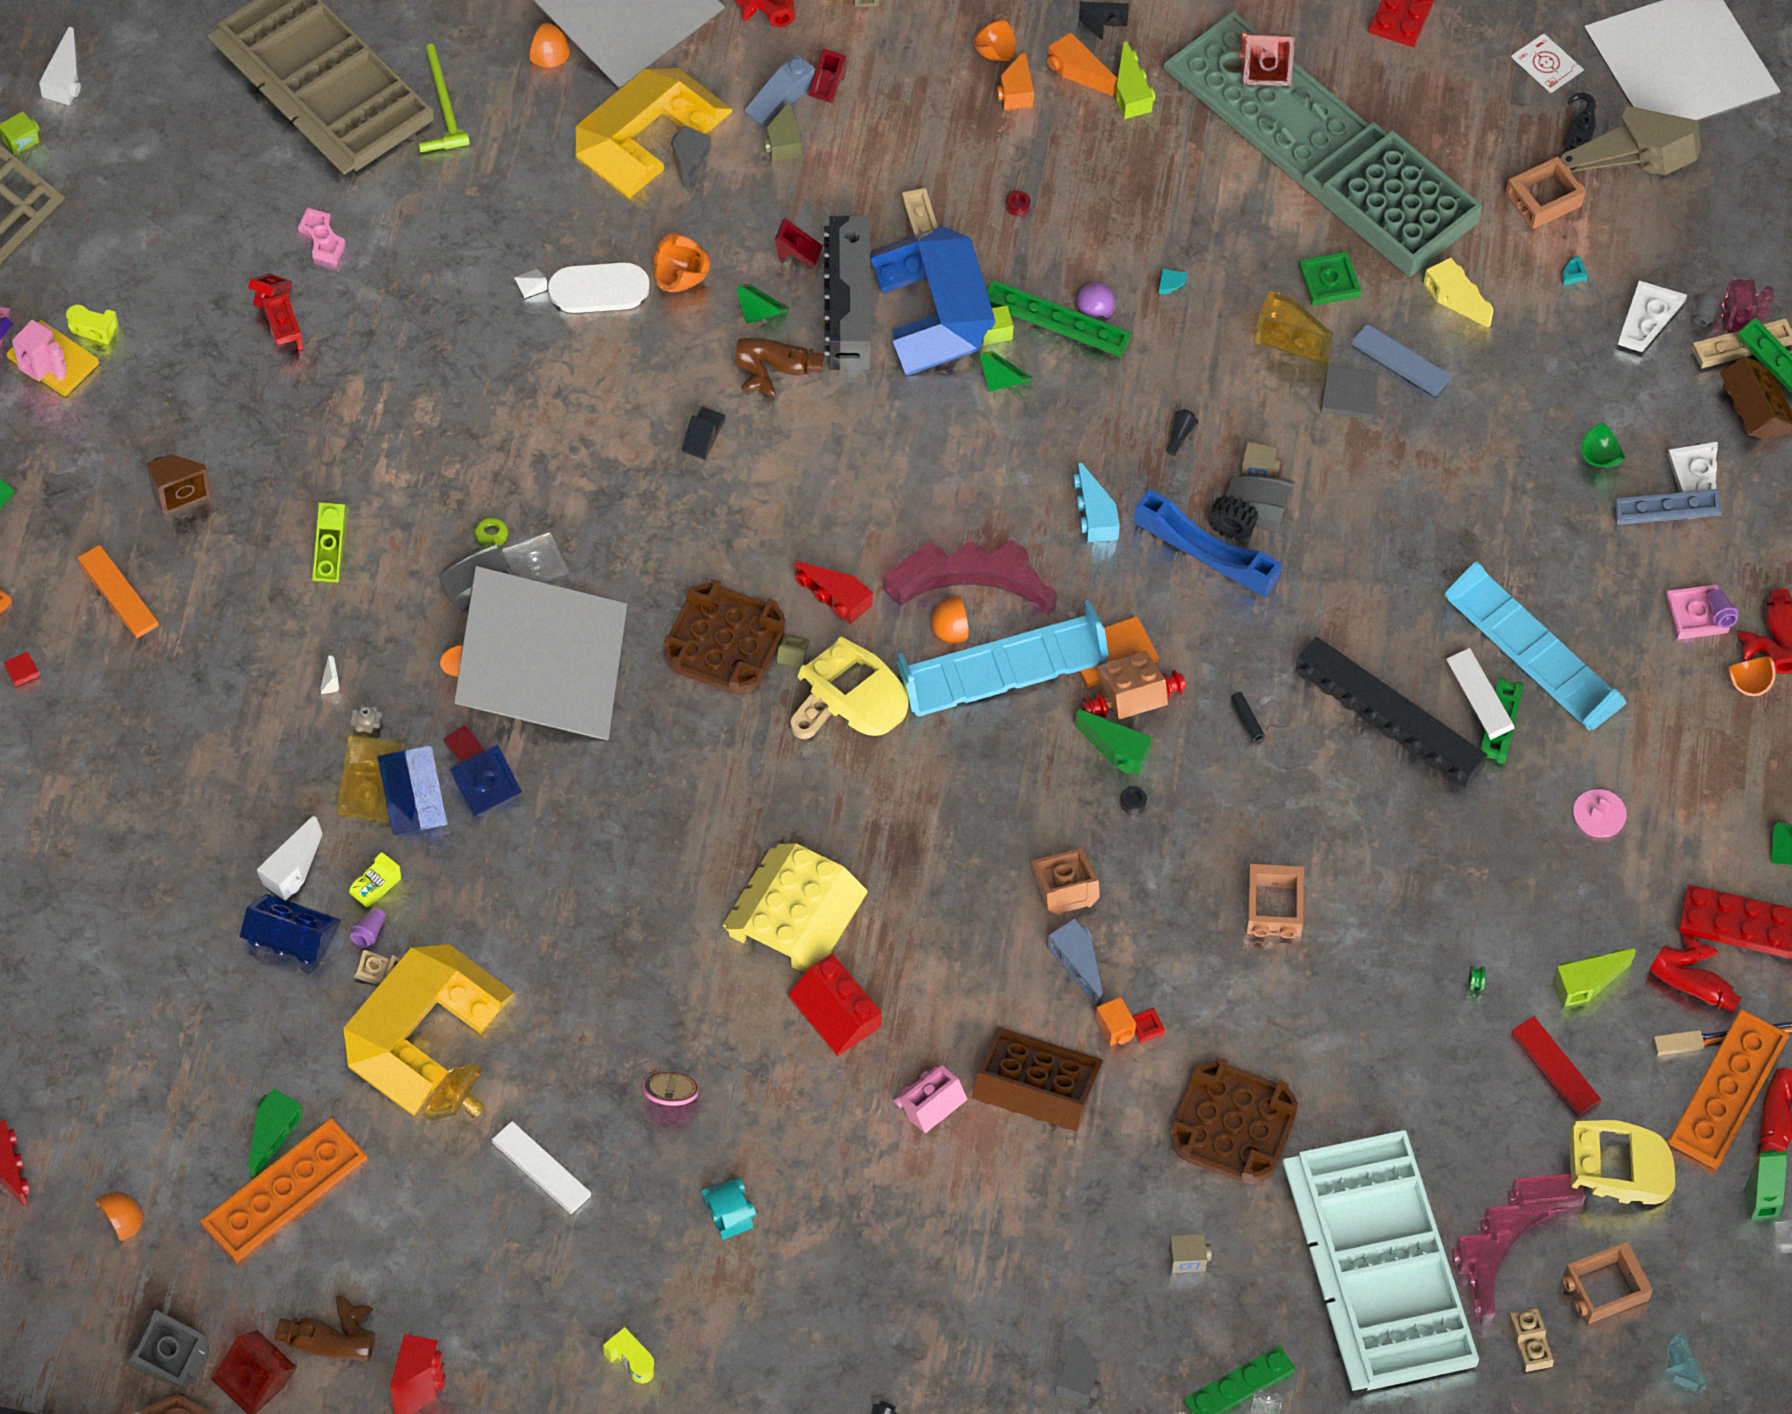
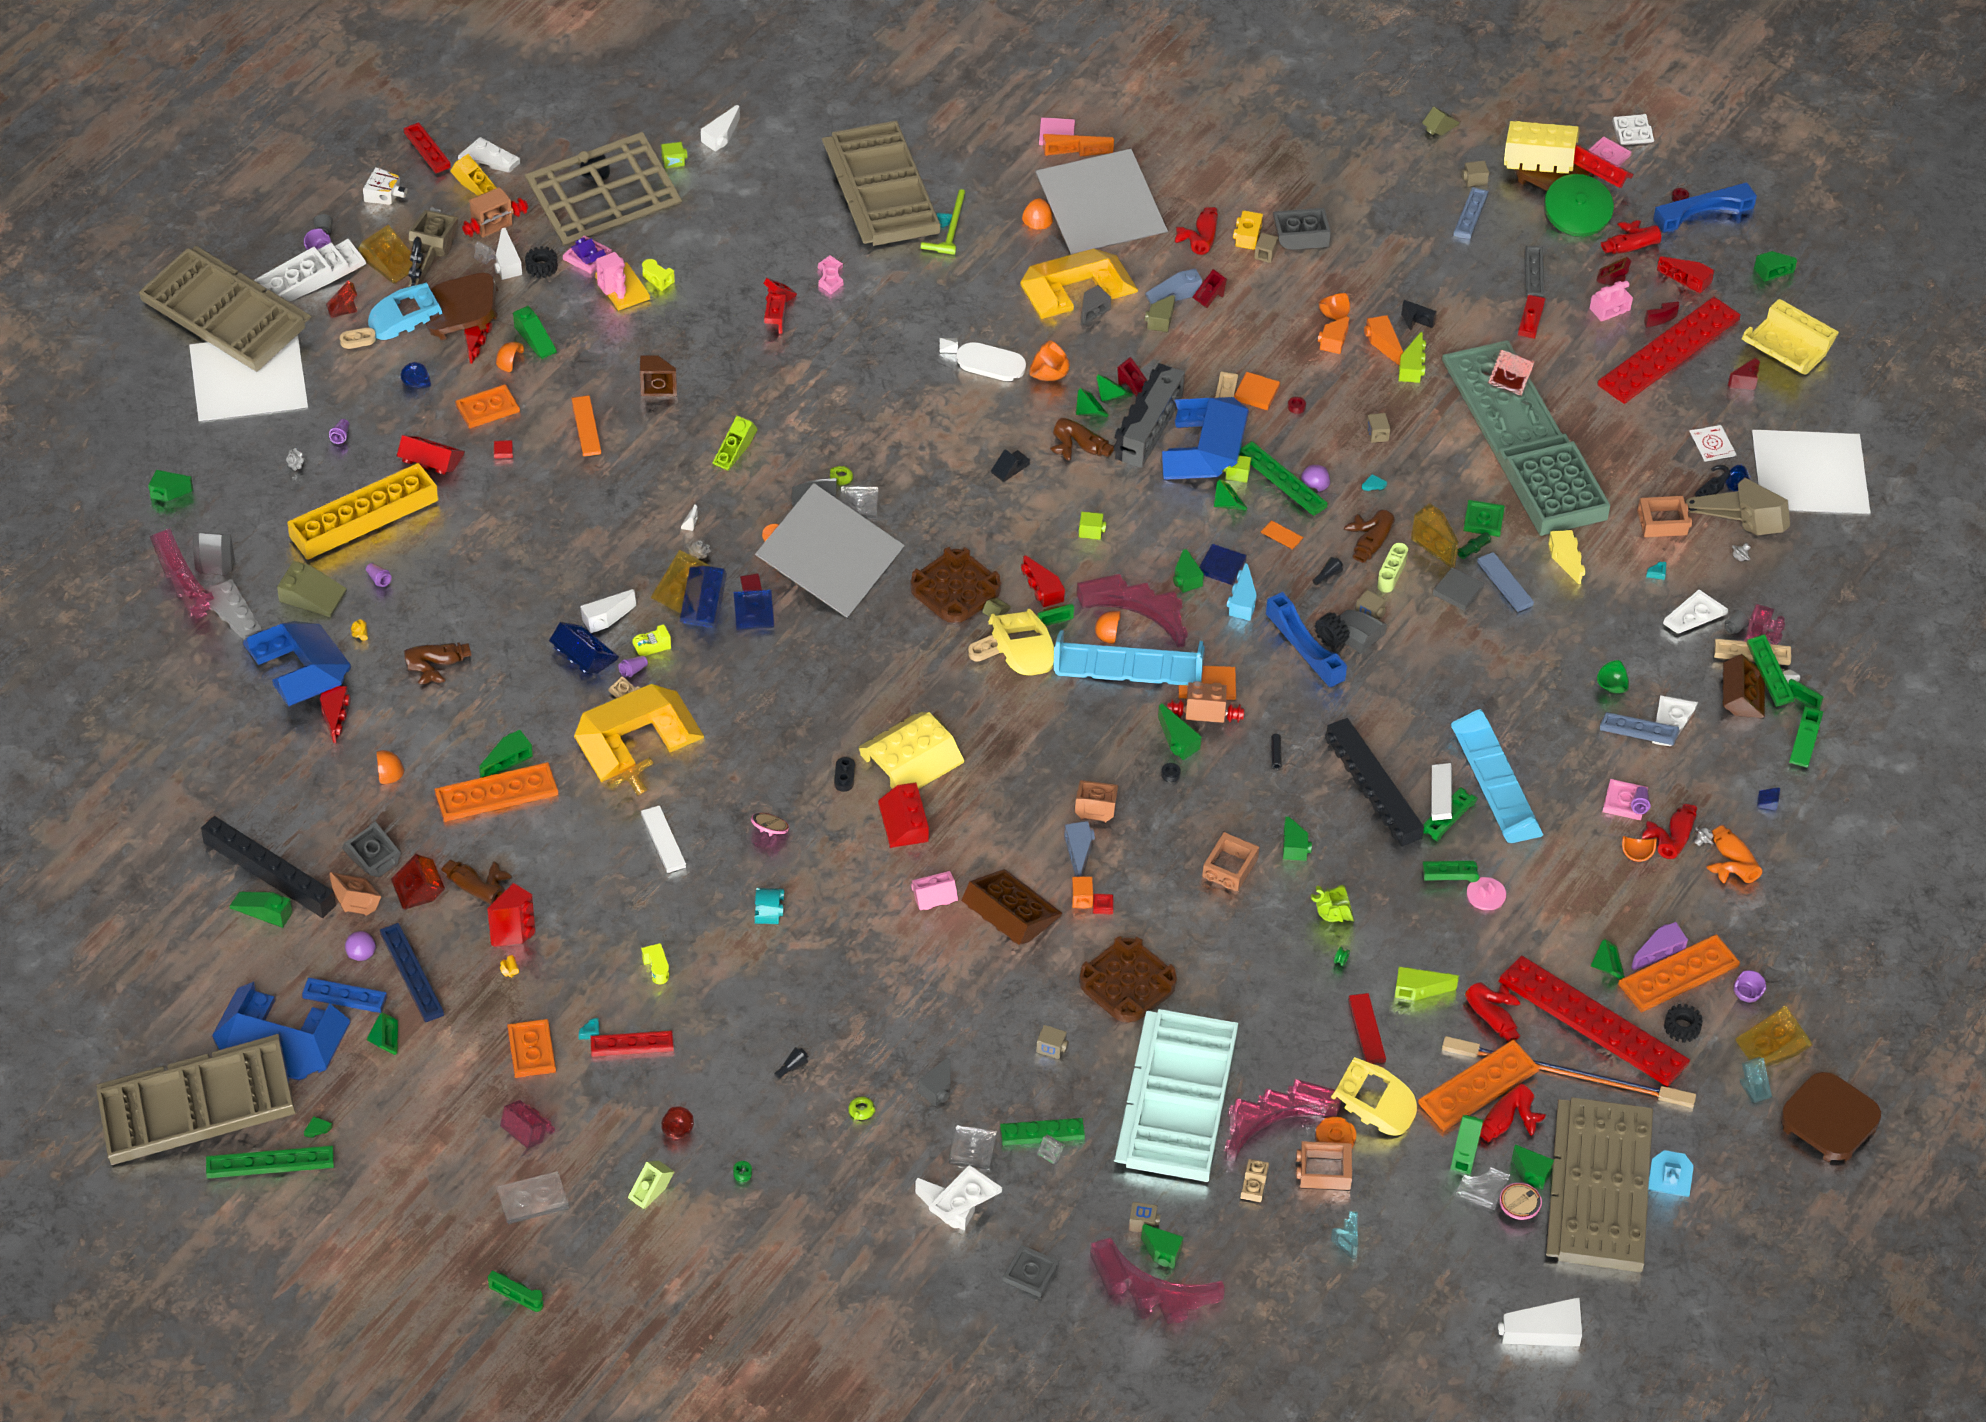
camera: 25 degrees right, 10 degrees down
none -> reddish brown piece [404,642,471,684]
none -> black plate [834,757,855,792]
none -> teal tile [936,213,952,228]
none -> green slope [1038,604,1074,626]
none -> lime brick [1079,512,1106,540]
none -> green slope [1096,374,1133,402]
none -> green slope [1173,549,1204,593]
none -> clear blue tile [1199,544,1247,585]
none -> orange tile [1234,372,1280,410]
none -> orange sticker [1261,520,1304,550]
none -> green slope [1283,816,1312,861]
none -> lime helmet [1311,885,1354,922]
none -> orange tile [1315,1117,1356,1148]
none -> reddish brown piece [1344,510,1395,563]
none -> dark tan brick [1366,413,1390,443]
none -> yellowish green beam [1377,543,1408,593]
none -> green plate [1422,861,1479,882]
none -> dark green pin [1457,533,1491,559]
none -> clear blue piece [1726,465,1750,492]
none -> light grey plant [1732,542,1751,562]

